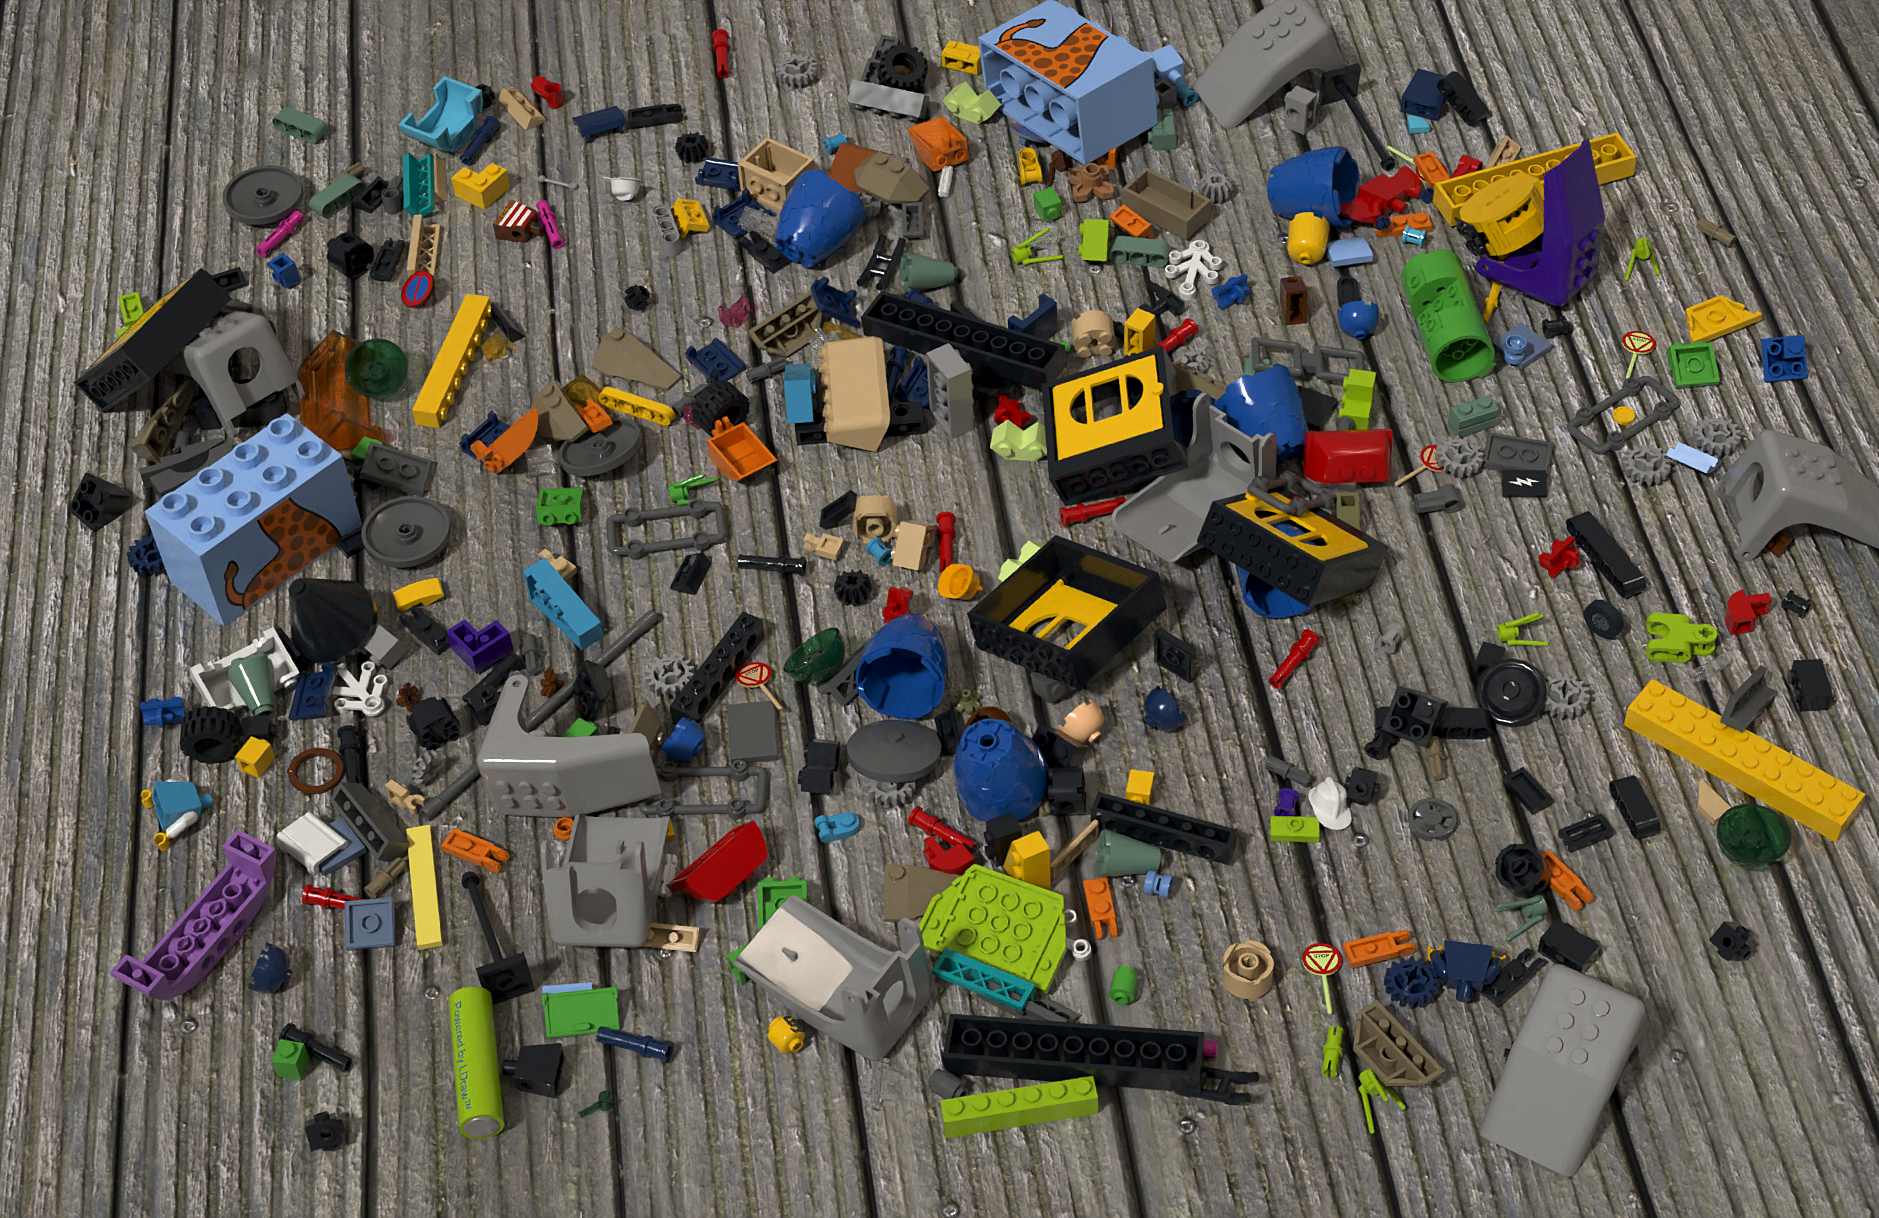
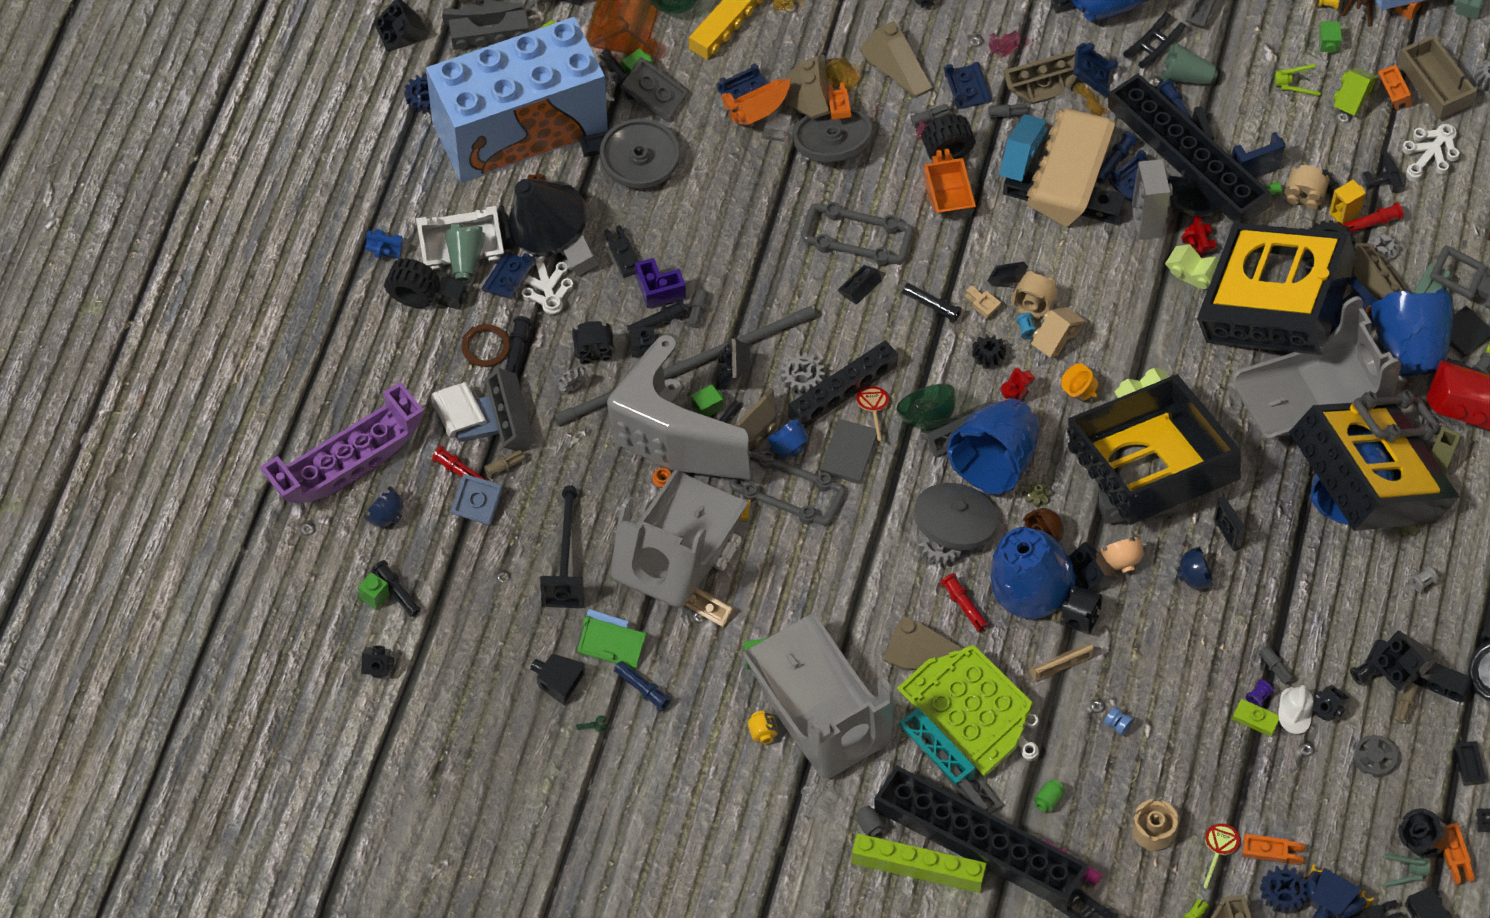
camera: 20 degrees right, 10 degrees up
dark azure torso [141,779,212,851] -> none
yellow brick [235,736,275,778] -> none
tan plate [385,779,426,815] -> none
yellow slope [393,578,444,613] -> none
reddish brown plant [396,682,421,712] -> none
light yellow tile [406,825,443,950] -> none
orange hinge [441,828,510,873] -> none
lime piece [448,986,504,1139] -> none
dark azure wedge [523,557,604,651] -> none
bright green plate [536,487,584,526] -> none
tan plate [538,549,577,581] -> none
reddish brown plant [540,668,565,698] -> none
yellow beam [598,387,675,426] -> none
red windscreen [666,820,768,903] -> none
bright green plant [669,473,719,506] -> none
bright green plate [757,877,808,931] -> none
black brick [798,738,841,794] -> none
dark azure plate [815,812,860,843] -> none
red brick [923,835,975,876] -> none
black slope [934,708,965,756] -> none
red pin [936,512,956,573] -> none
black brick [983,811,1022,867] -> none
yellow wedge [1003,831,1051,891] -> none
red pin [1059,497,1126,527] -> none
medium nougat plant [1068,163,1114,202] -> none
orange hinge [1083,878,1117,939] -> none
black brick [1091,792,1237,865] -> none
sand green cone [1095,829,1164,878] -> none
sand green beam [1109,236,1170,267] -> none
yellow brick [1126,769,1154,806] -> none
blue hips [1211,274,1251,309] -> none
red pin [1268,629,1320,689] -> none

